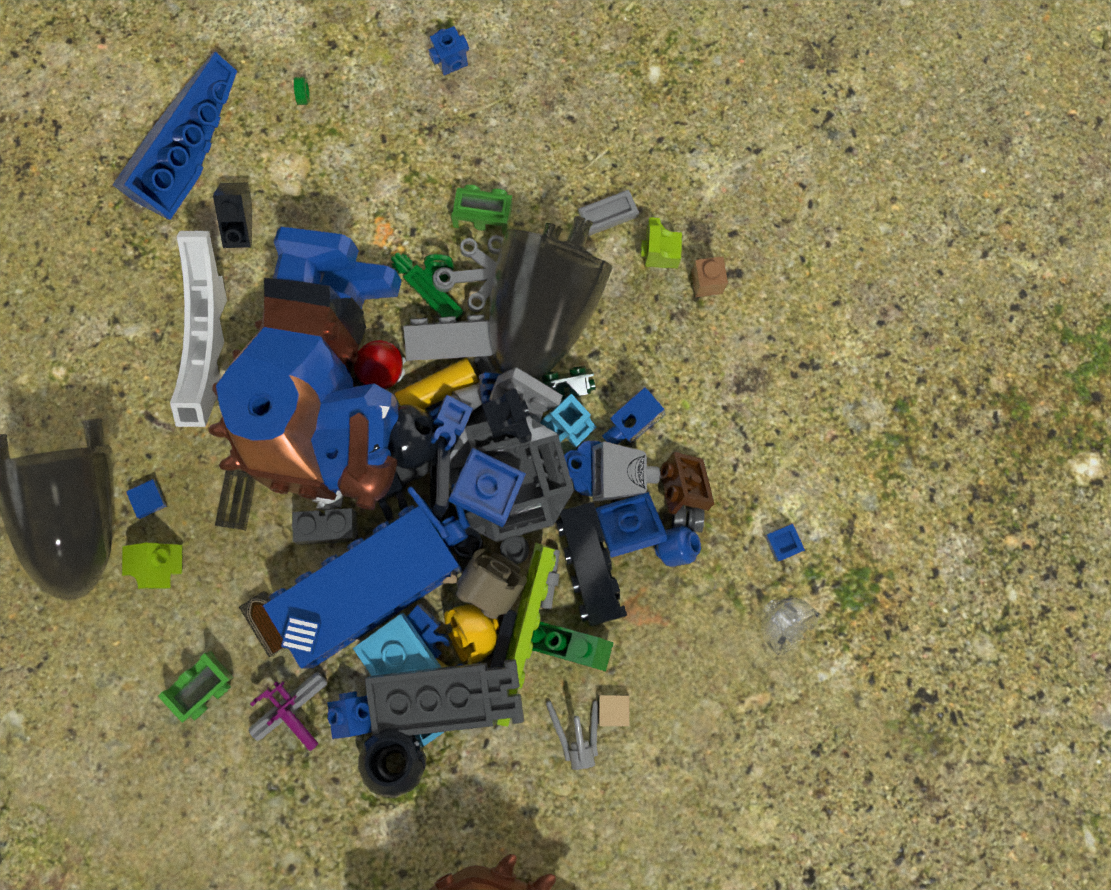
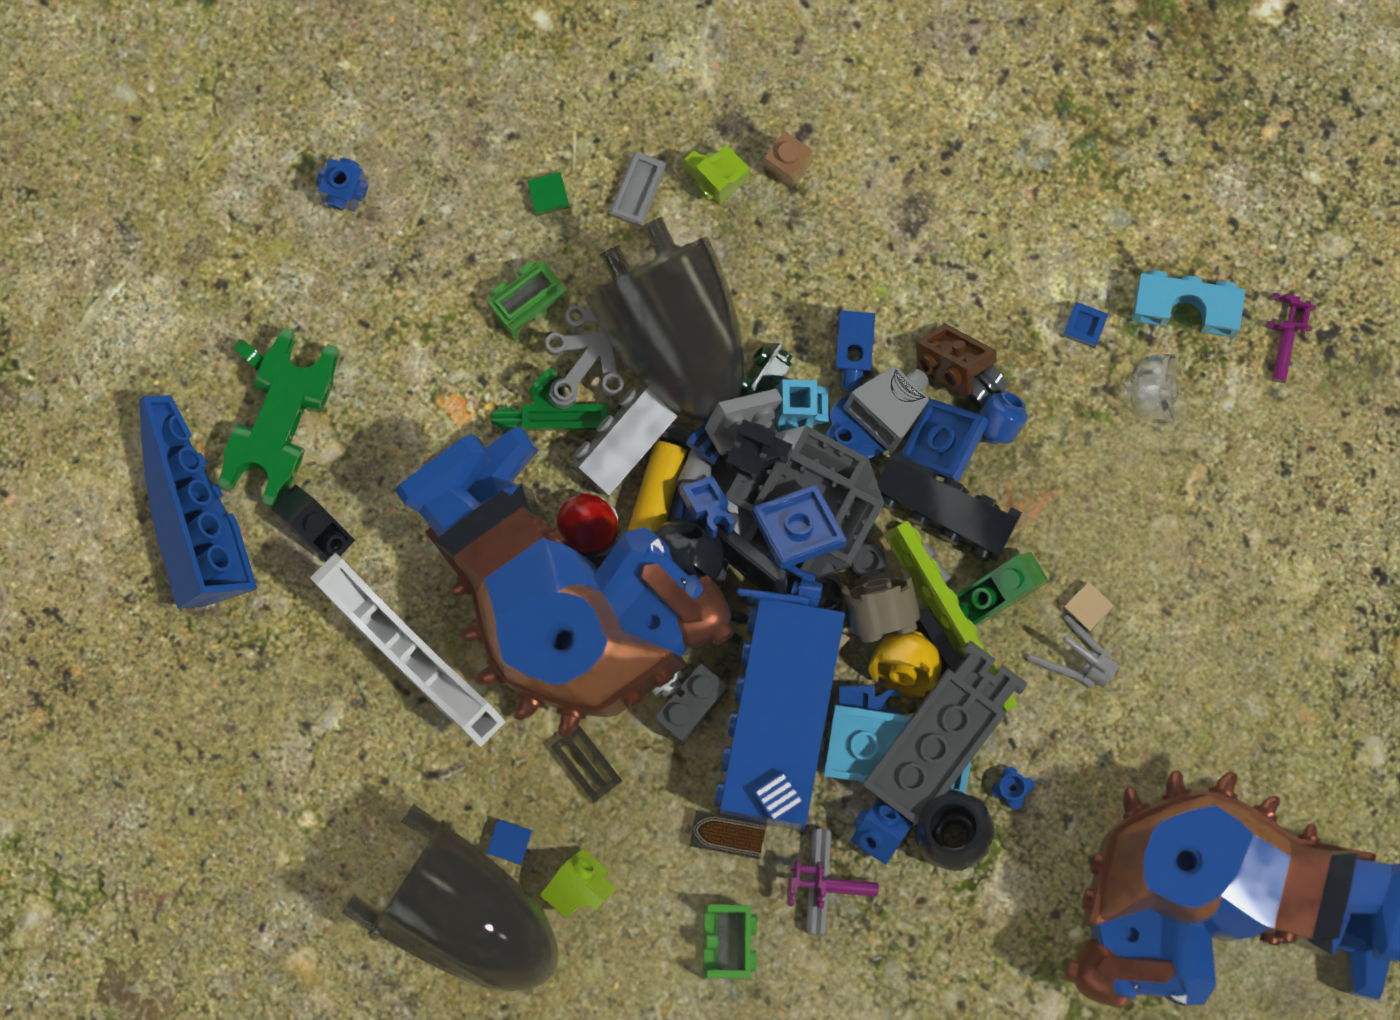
camera: 40 degrees left, 0 degrees up
none -> green piece [218,328,339,508]
none -> green tile [527,172,570,216]
none -> blue plate [992,767,1034,810]
none -> medium azure arch [1132,270,1246,338]
none -> magenta piece [1266,293,1316,383]

